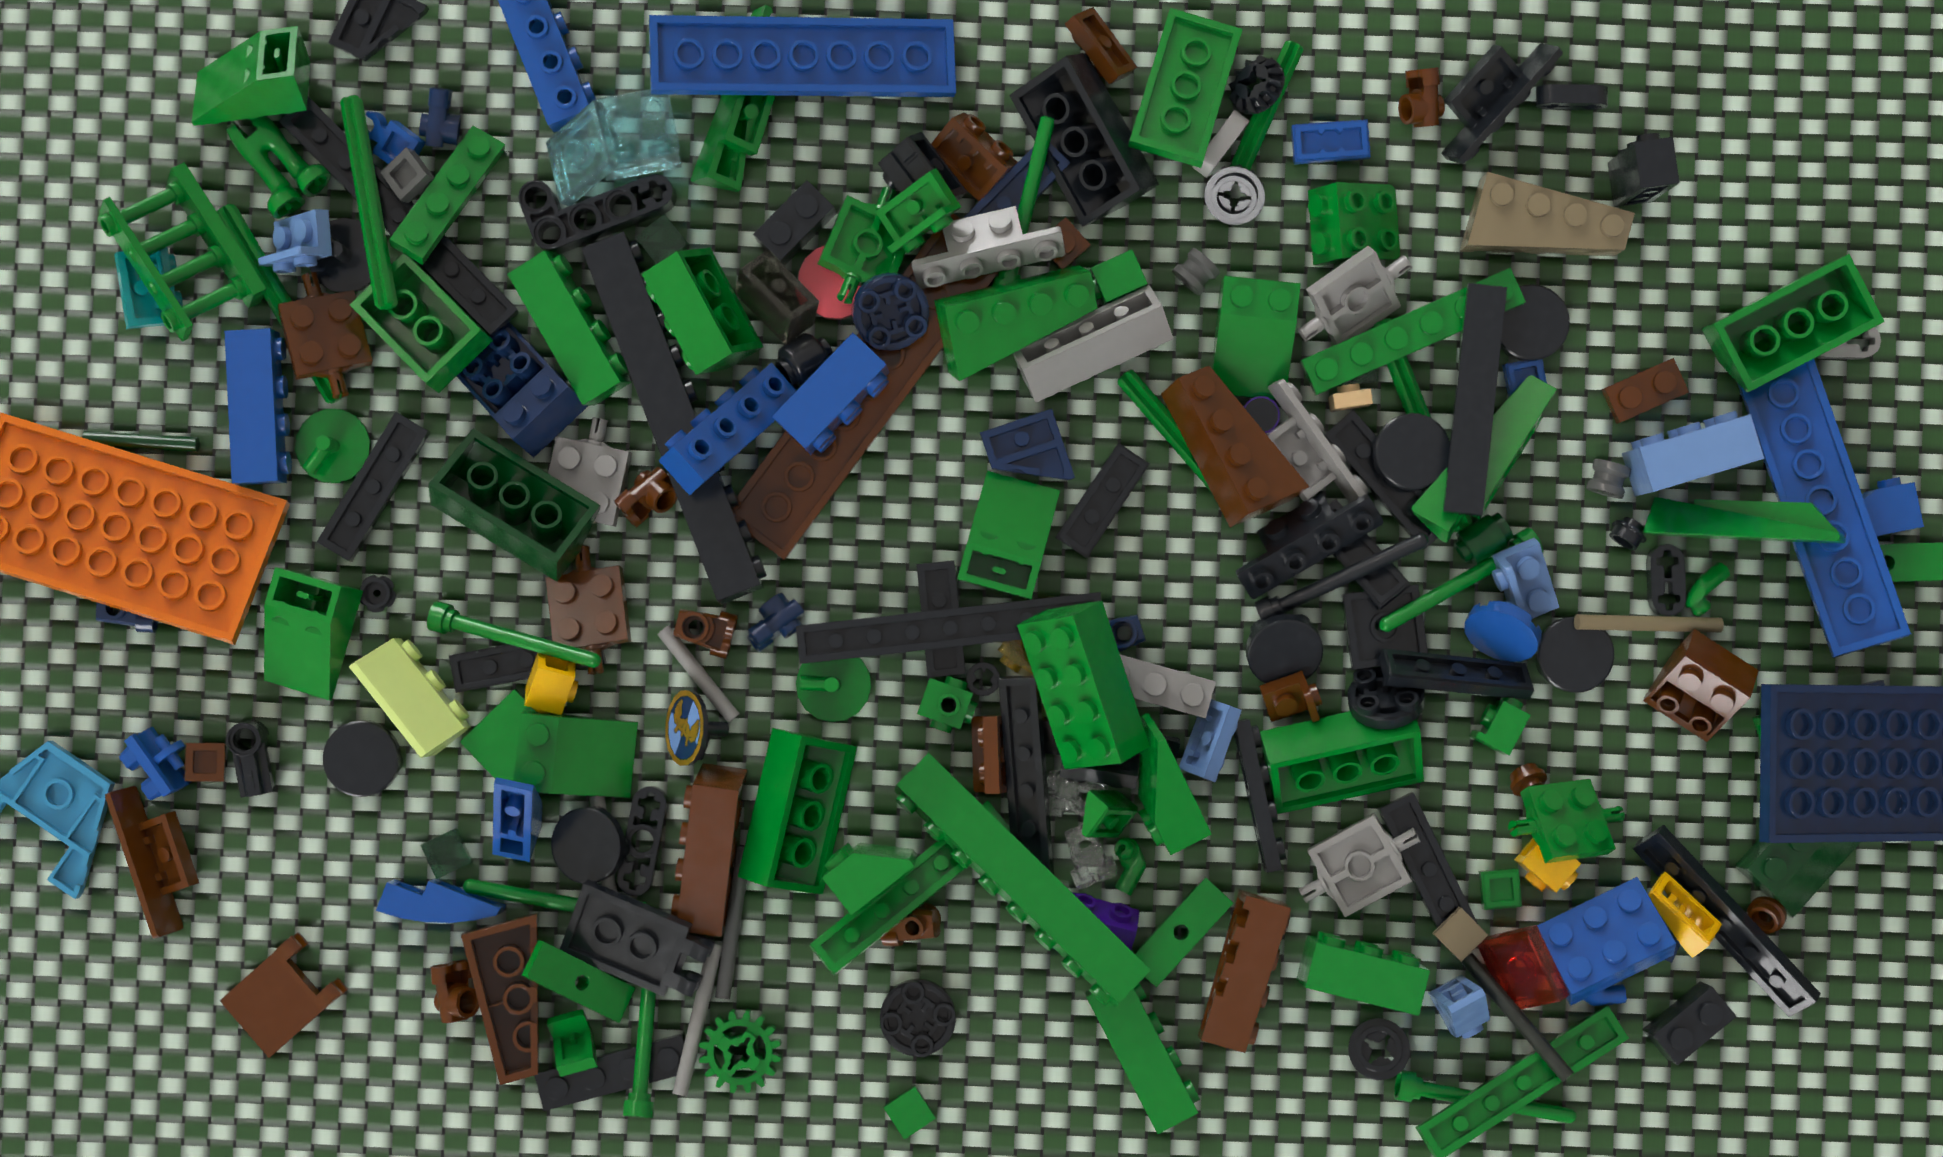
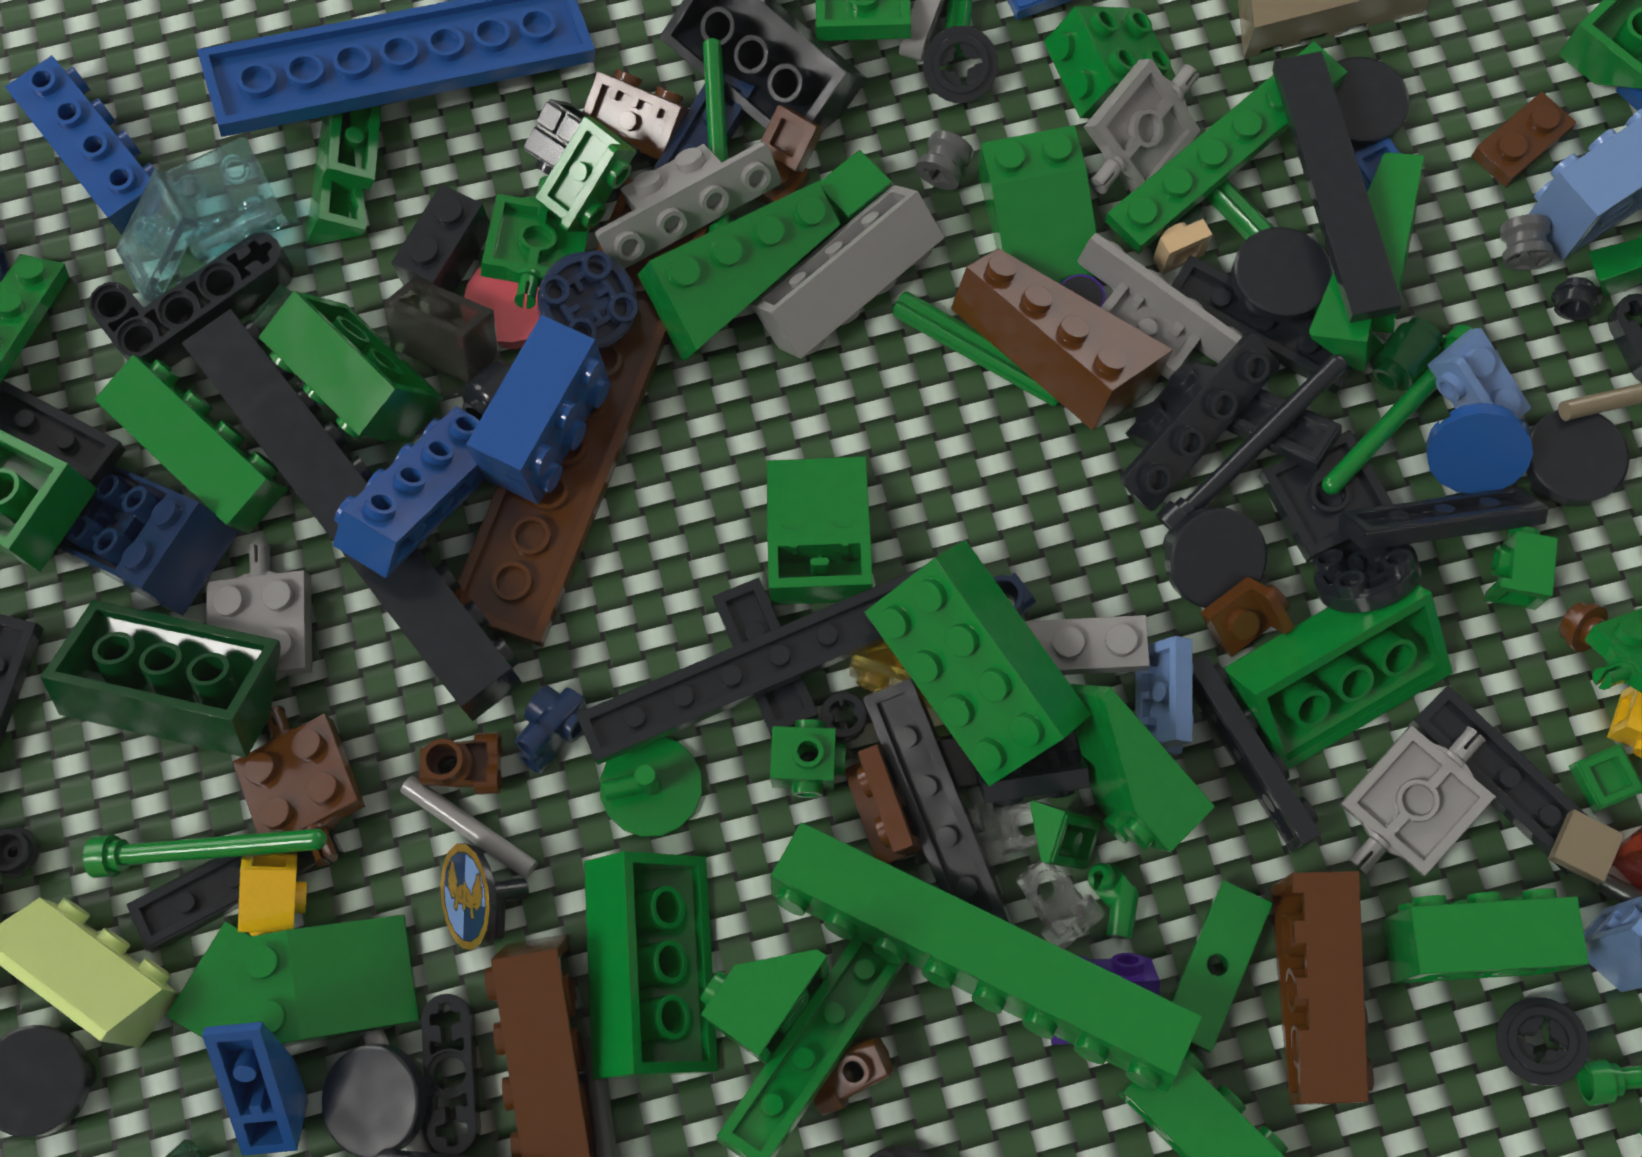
camera: 15 degrees left, 15 degrees down
reddish brown plate [614,466,677,528] -> none
dark blue wing [980,409,1075,480] -> none
black tile [1055,443,1150,559] -> none
none -> reddish brown plate [760,104,824,172]

